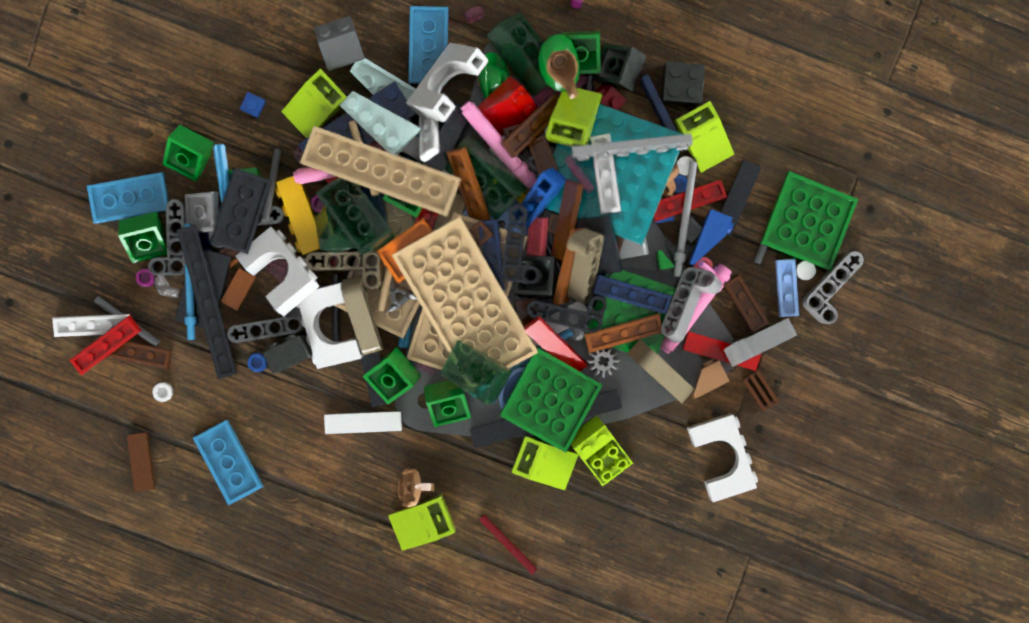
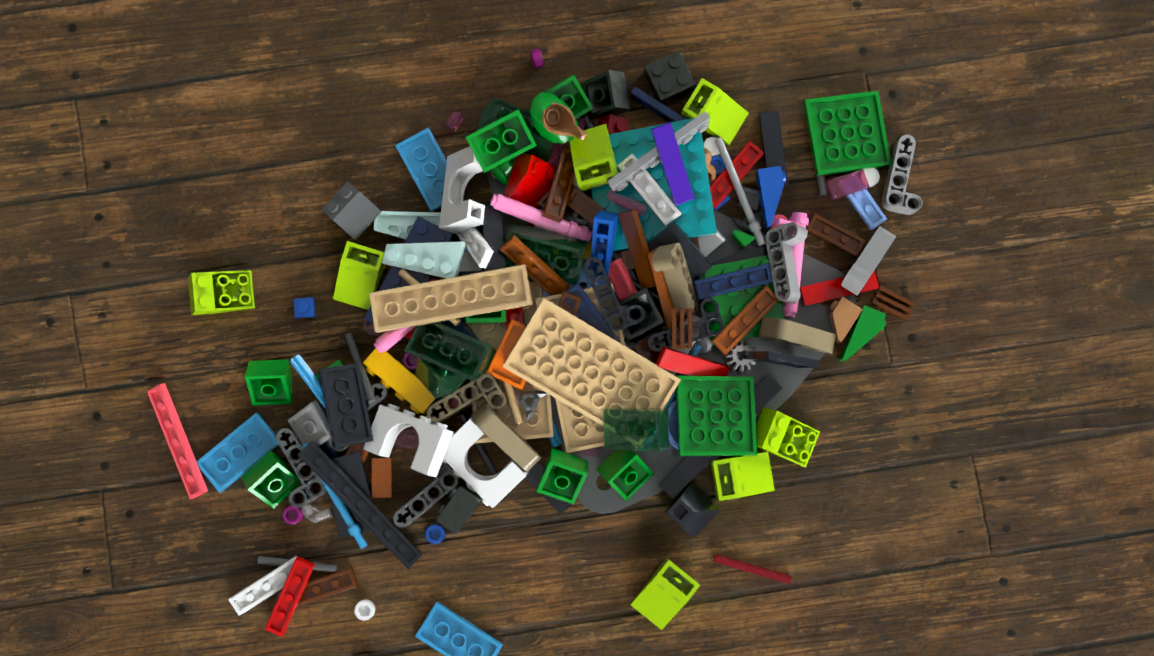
camera: 35 degrees left, 5 degrees down
white tile [324,411,402,434] -> none
medium nougat tile [398,468,434,507] -> none
white arch [687,413,758,502] -> none
none -> coral tile [147,383,208,499]
none -> lime slope [188,270,255,315]
none -> green slope [466,109,537,173]
none -> dark purple tile [651,122,694,205]
none -> black slope [665,482,720,538]
none -> reddish brown tile [672,309,692,349]
none -> black tile [747,351,820,368]
none -> clear pink tile [826,169,870,201]
none -> green slope [839,305,886,362]

